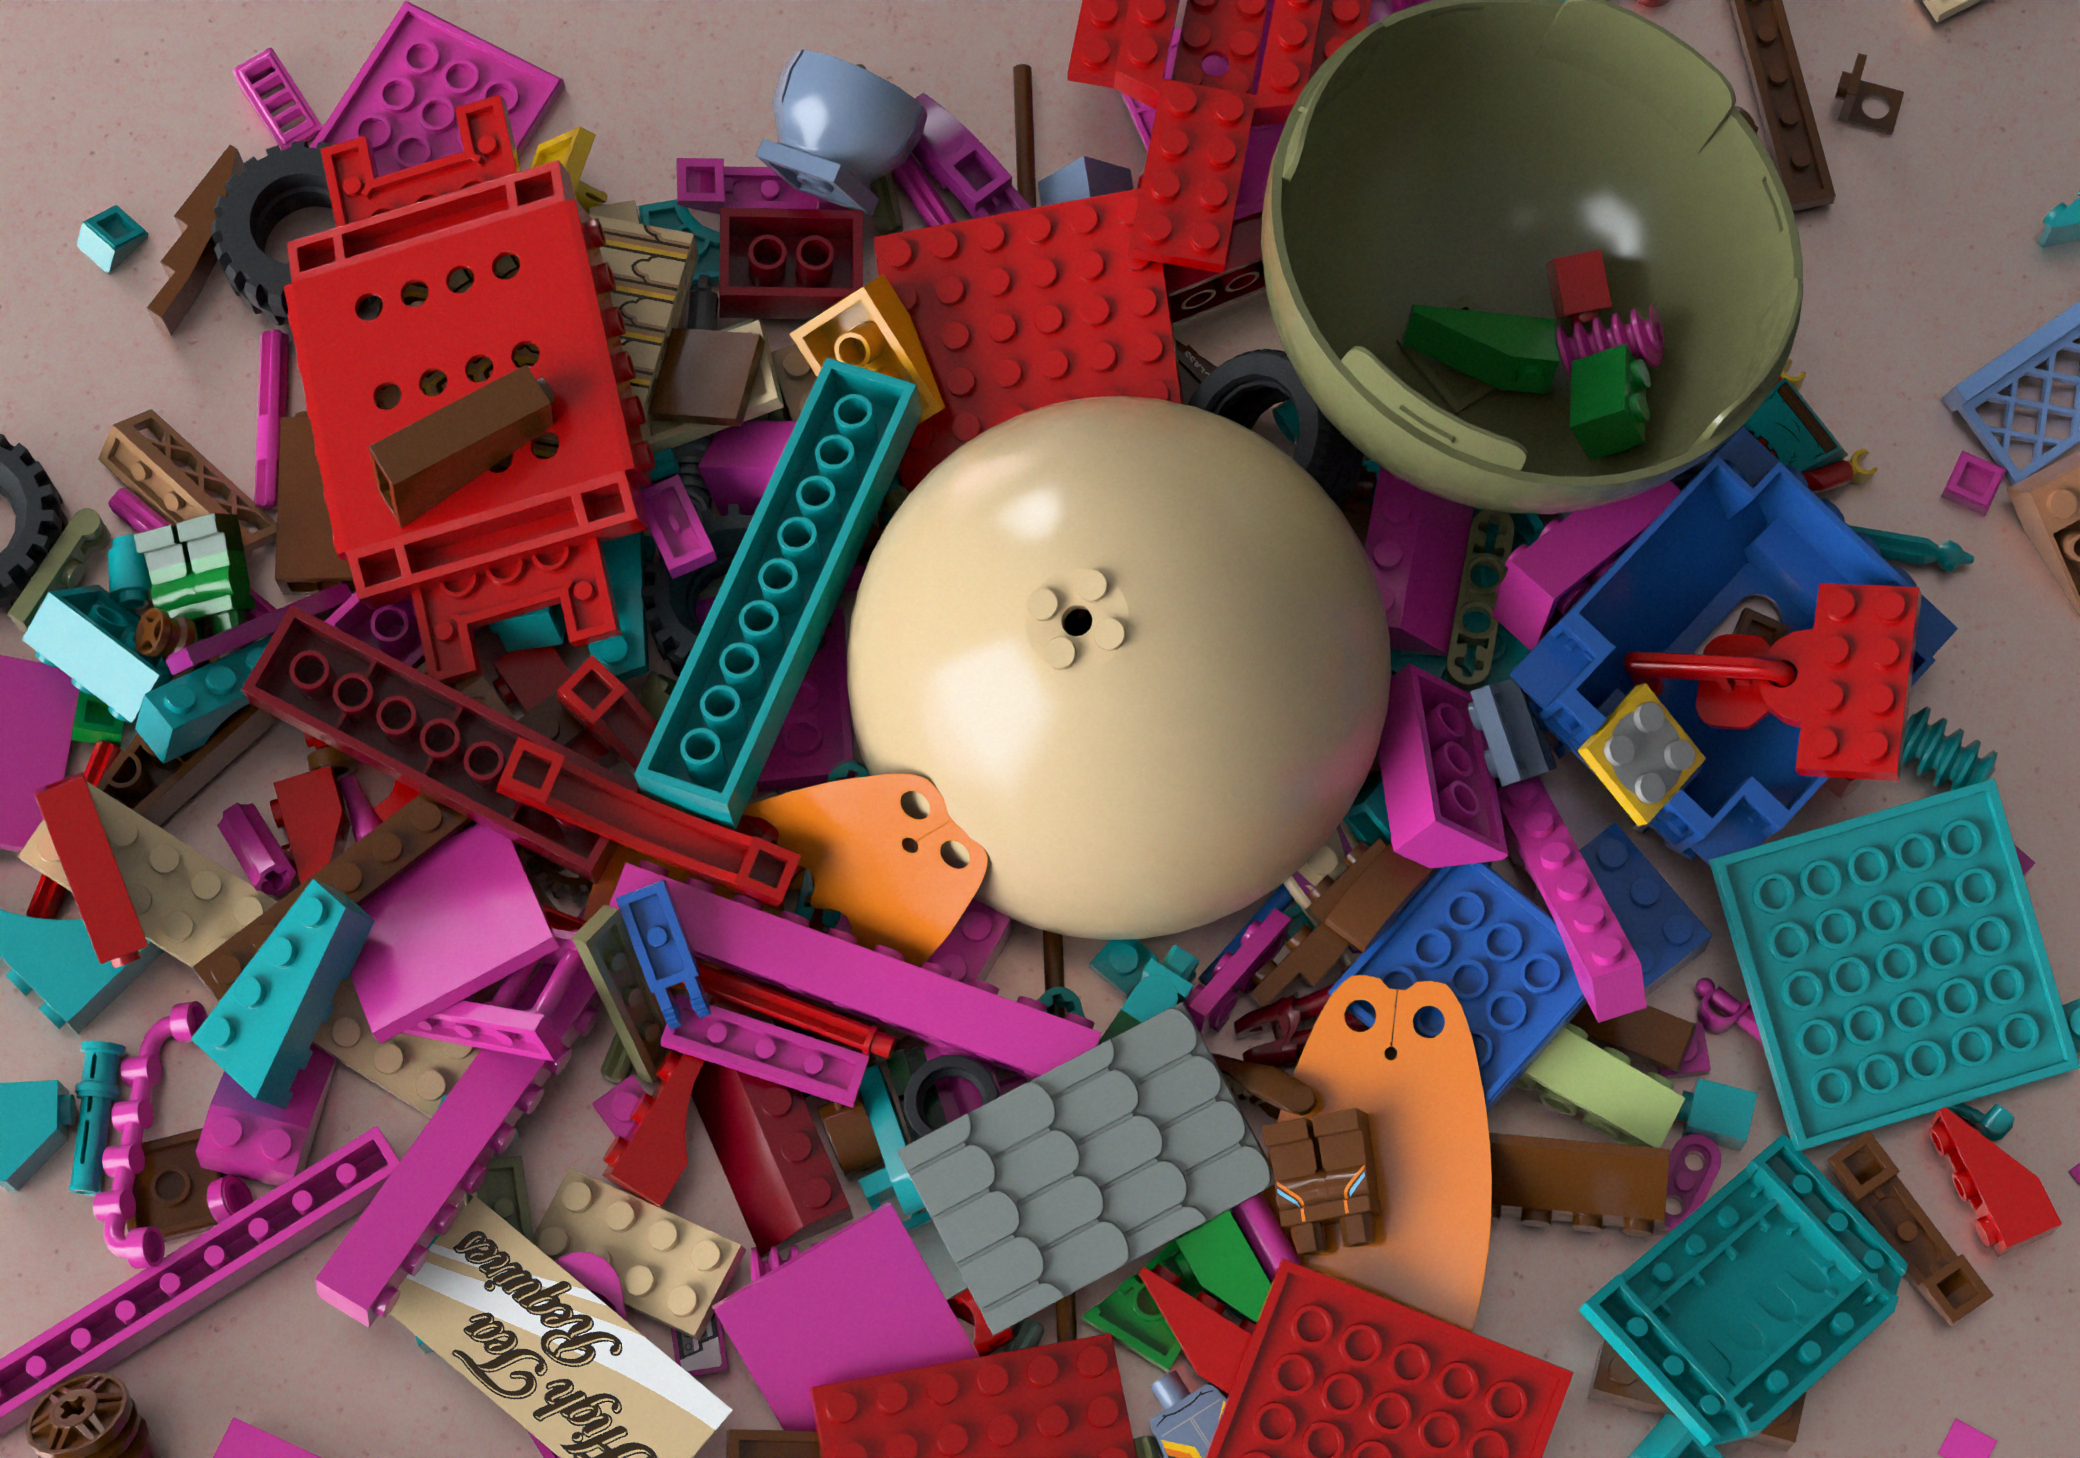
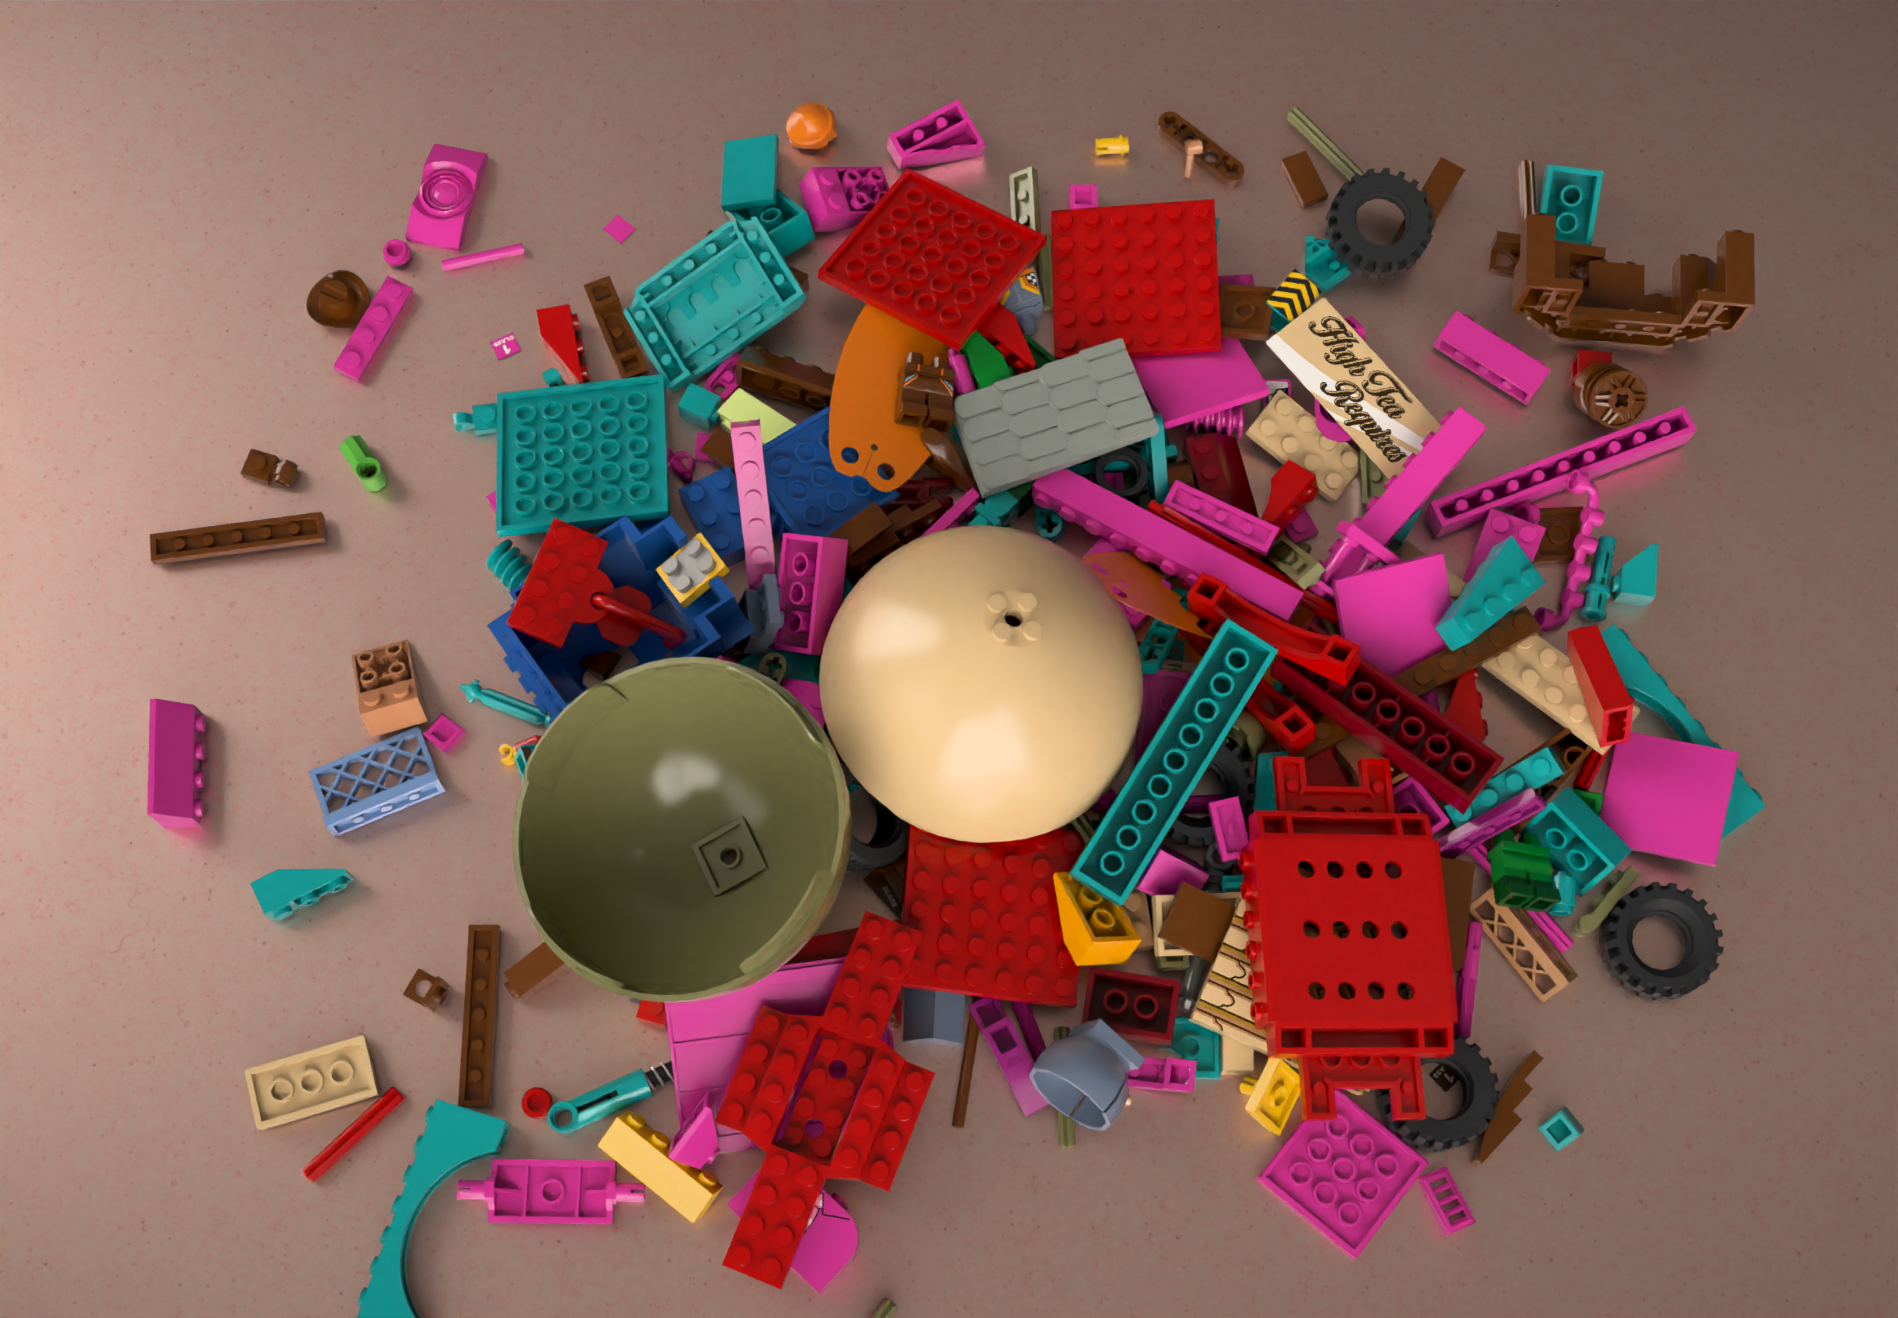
camera: 175 degrees left, 0 degrees up
reddish brown wheel [135,608,196,661] -> none
dark pink axle [217,802,297,897] -> none
reddish brown slope [368,365,556,528] -> none
blue hinge [616,880,711,1030] -> none
green slope [1402,304,1559,394] -> none
red brick [1545,249,1612,326] -> none
dark pink piece [1556,305,1664,378] -> none
green brick [1570,343,1651,461] -> none

